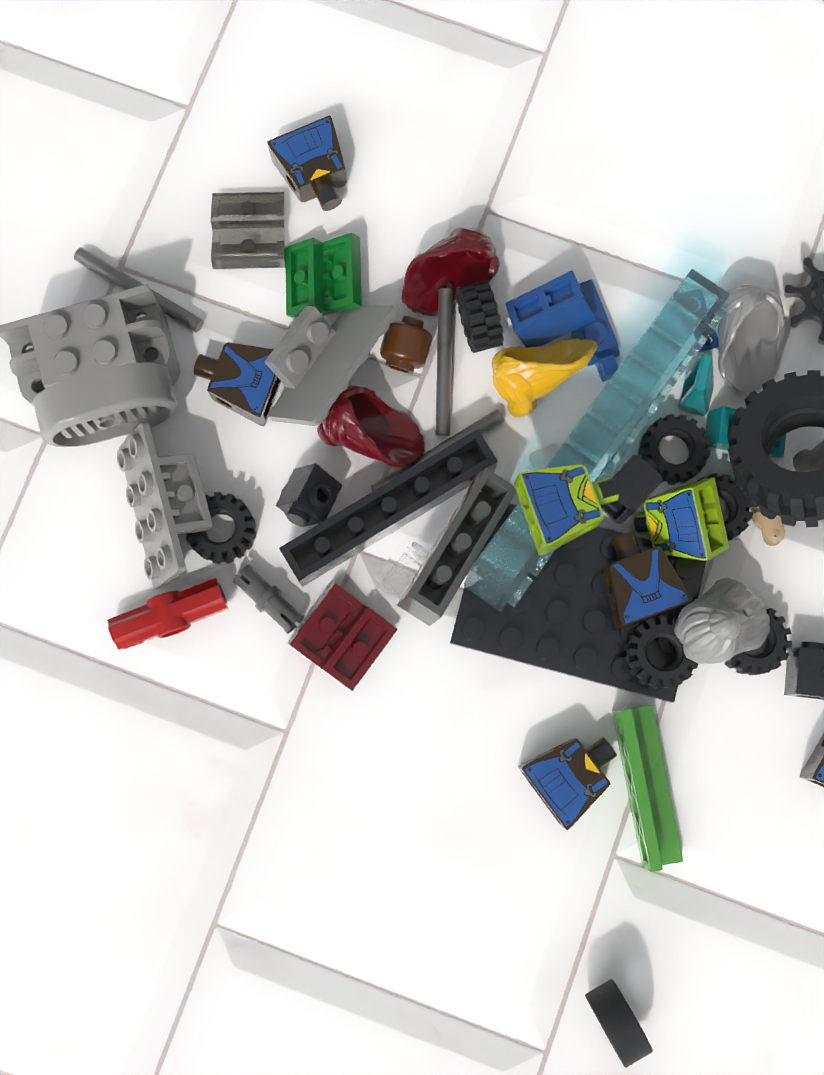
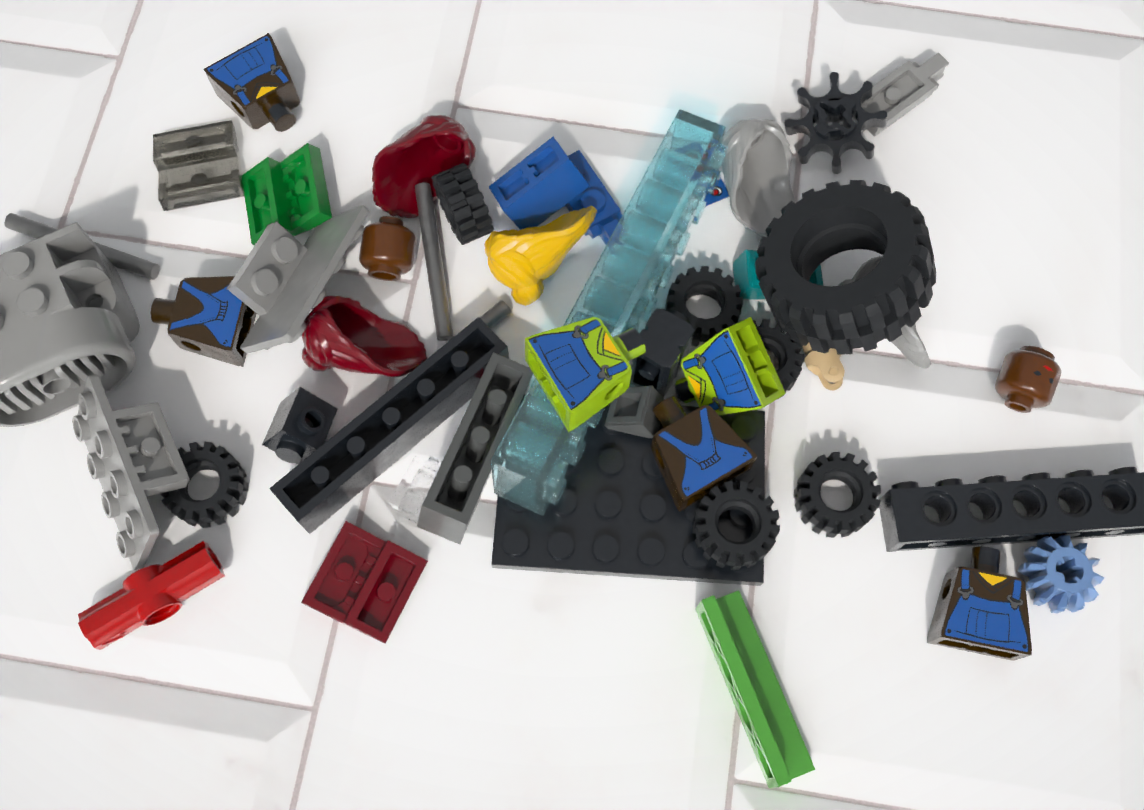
camera: 10 degrees left, 10 degrees down
dark grey pin [233,564,304,634] -> none
torso [517,737,617,830] -> none
light grey hair [674,578,770,664] -> none
teal slope [678,353,714,416] -> none
none -> dark grey slope [604,386,665,438]

